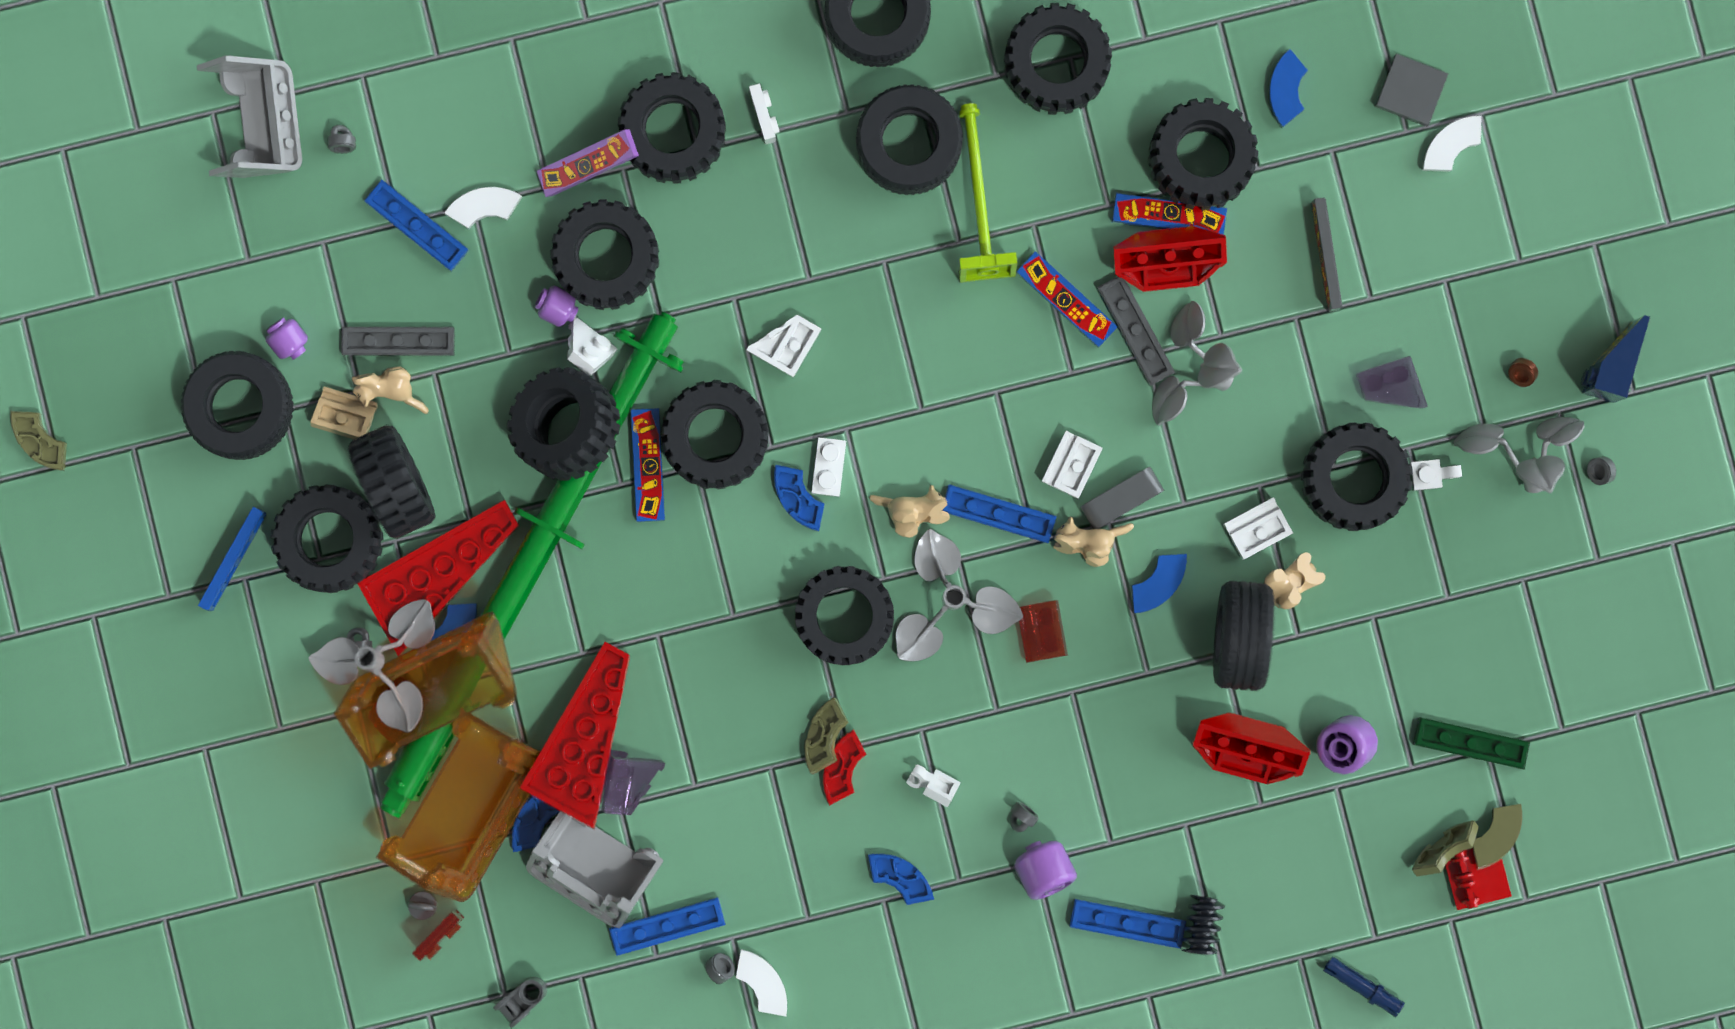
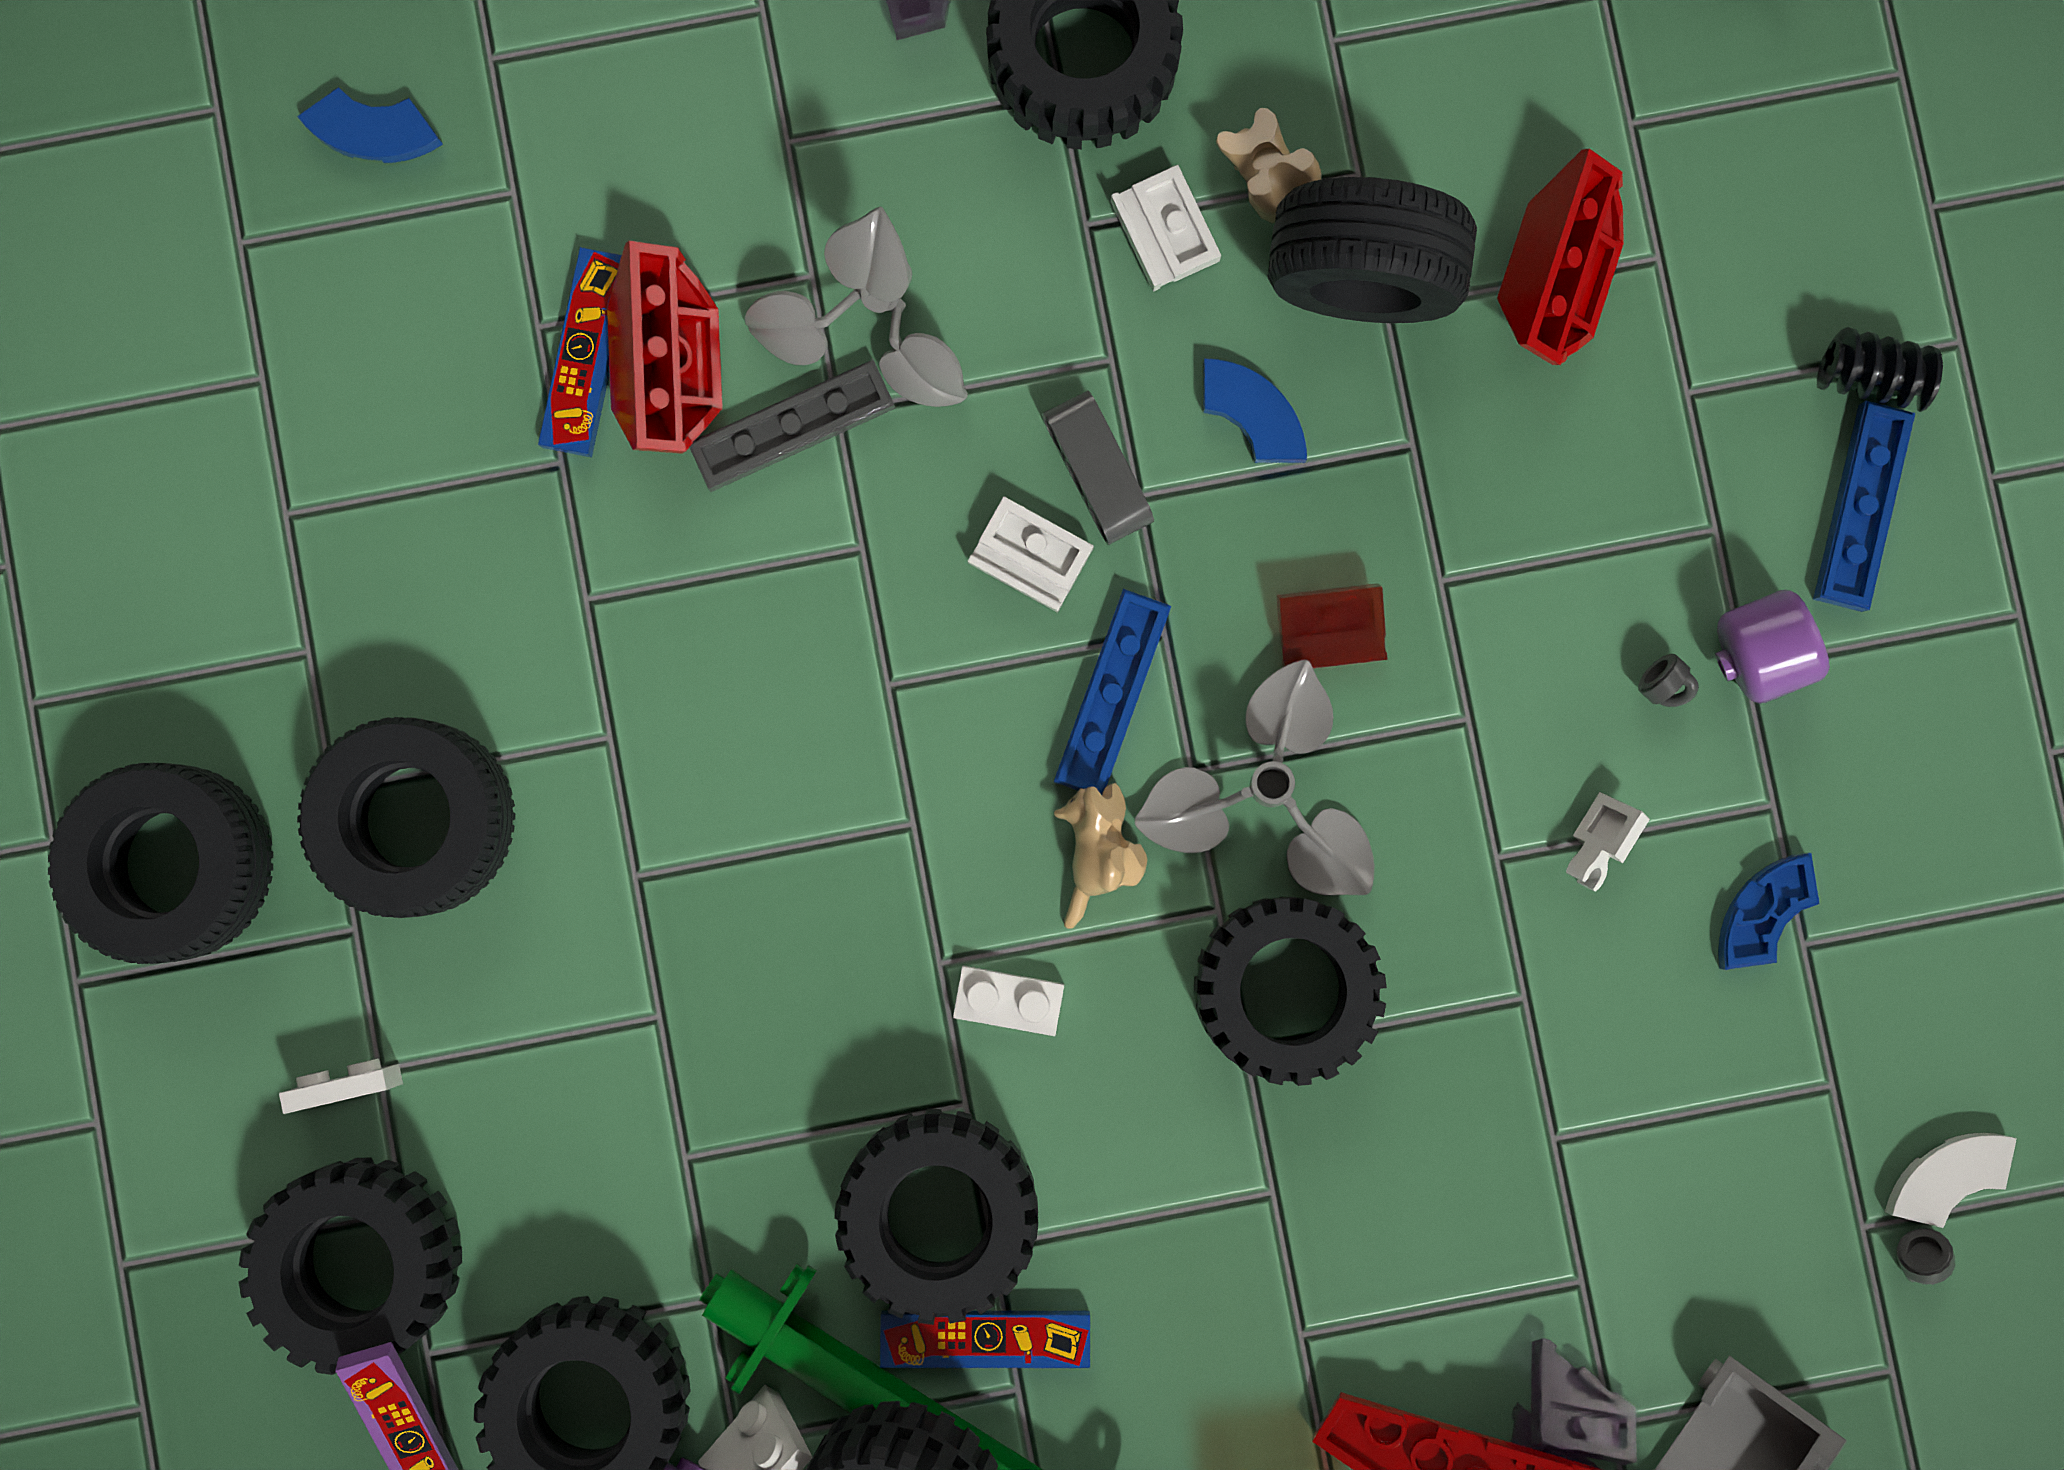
camera: 85 degrees left, 0 degrees up
blue tile [609,897,726,956] -> none
white wing [747,315,822,378] -> none
blue tile [774,465,825,531] -> none
olive tile [804,697,849,775] -> none
red tile [823,730,867,806] -> none
lime tile [959,103,1017,283] -> none
black tyre [1004,3,1112,115] -> none
tile [1016,251,1118,348] -> none
tan animal [1053,516,1134,567] -> none
black tyre [1148,98,1259,211] -> none
dark grey tile [1311,197,1342,312] -> none
medium lavender head [1316,715,1378,775] -> none
dark blue pin [1323,956,1405,1018] -> none

